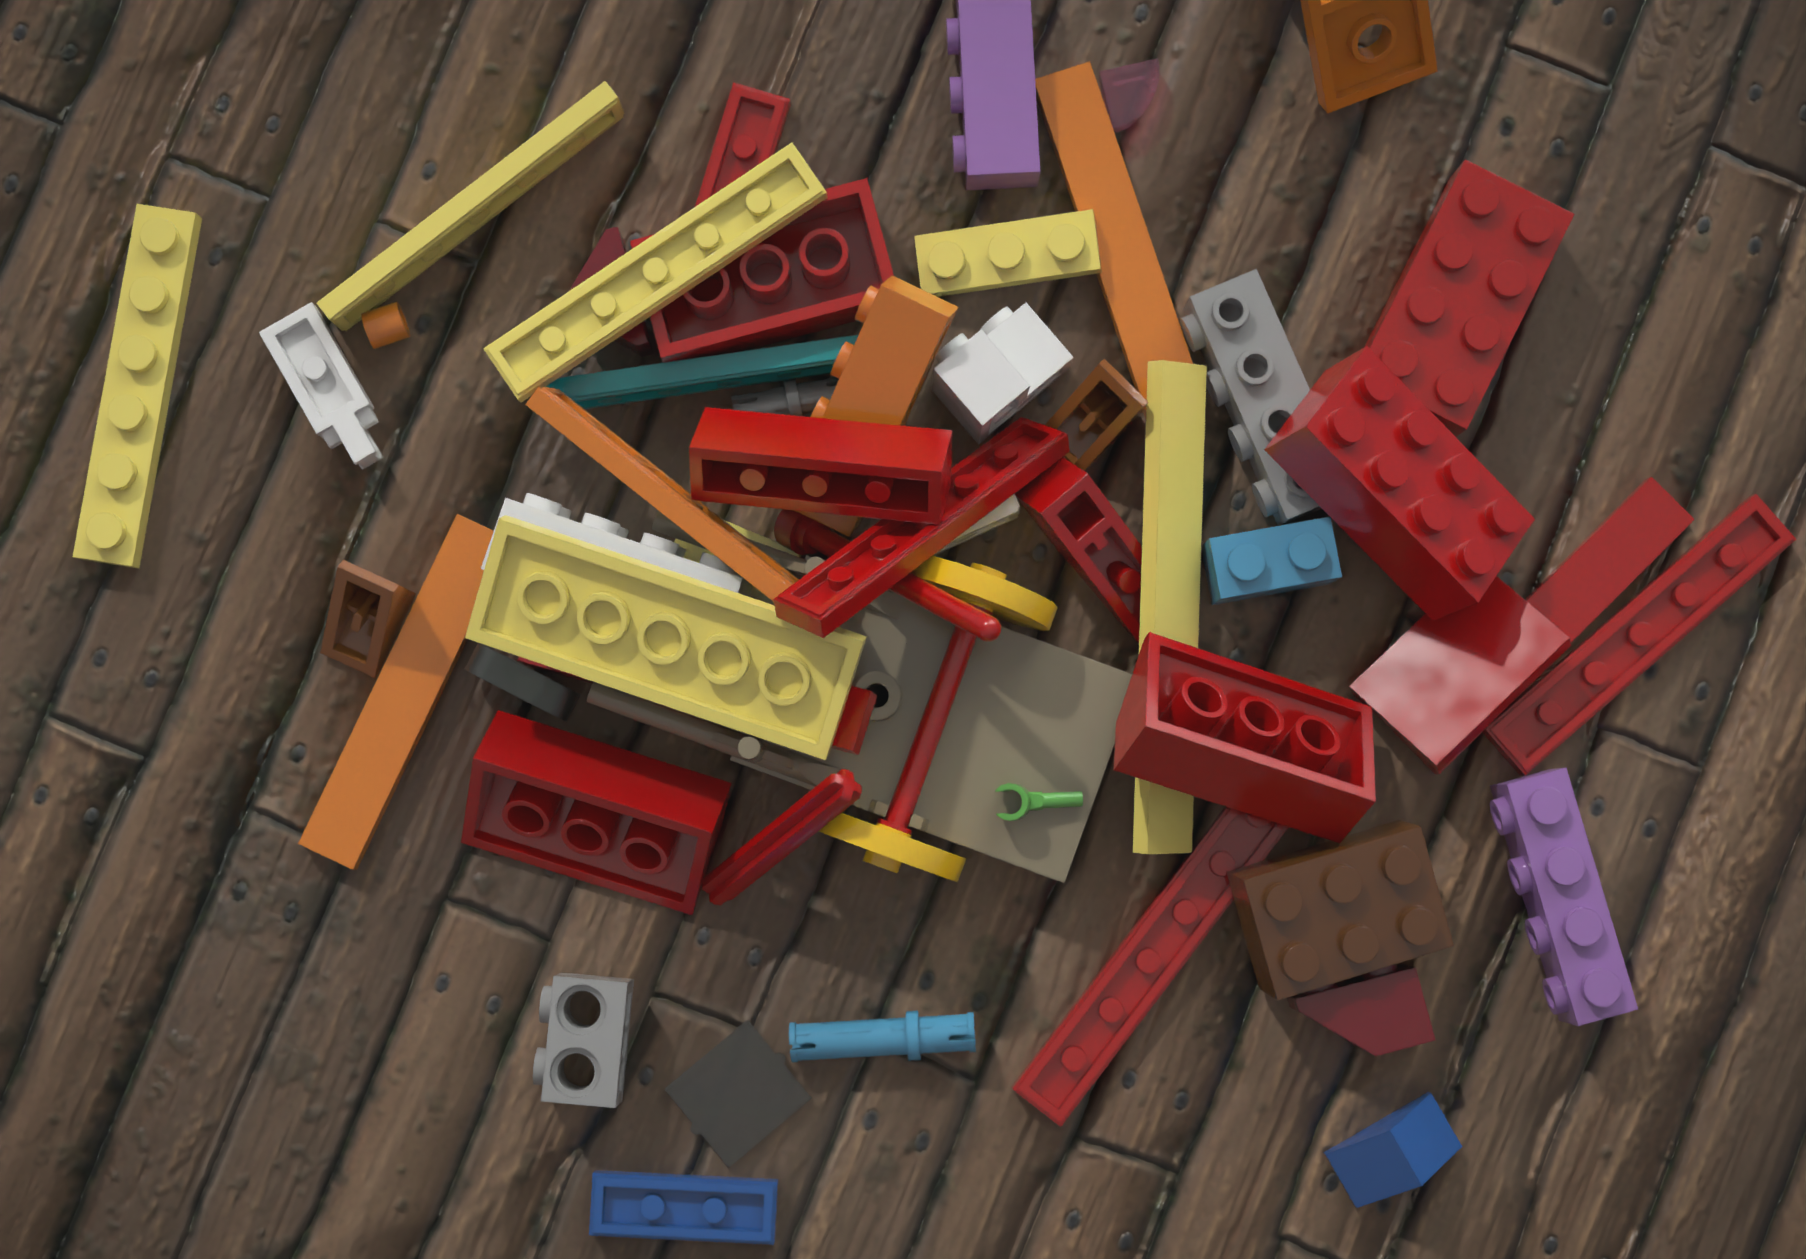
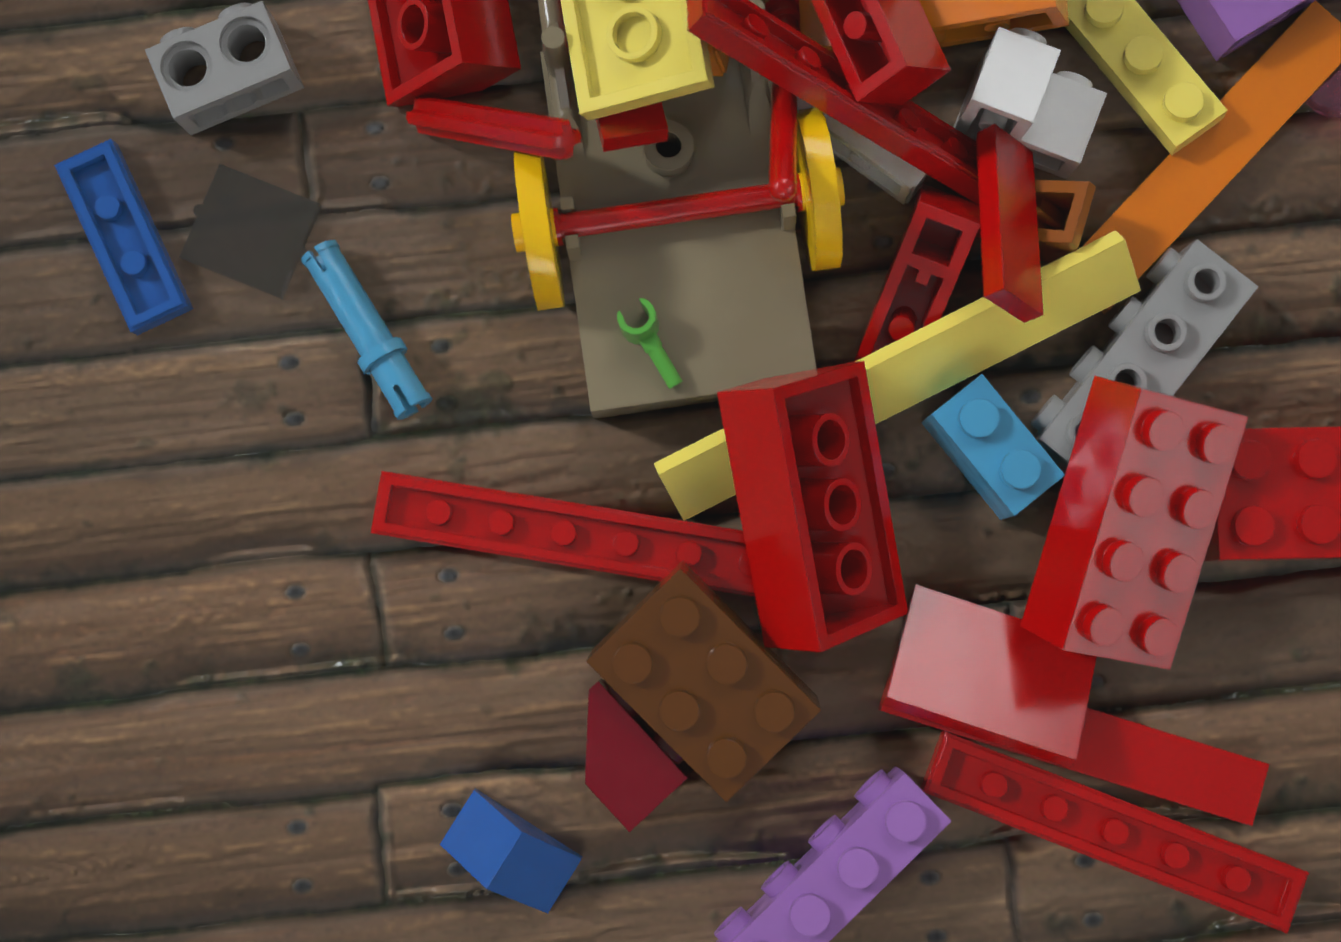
camera: 65 degrees right, 0 degrees up
none -> red tile [976,124,1044,323]

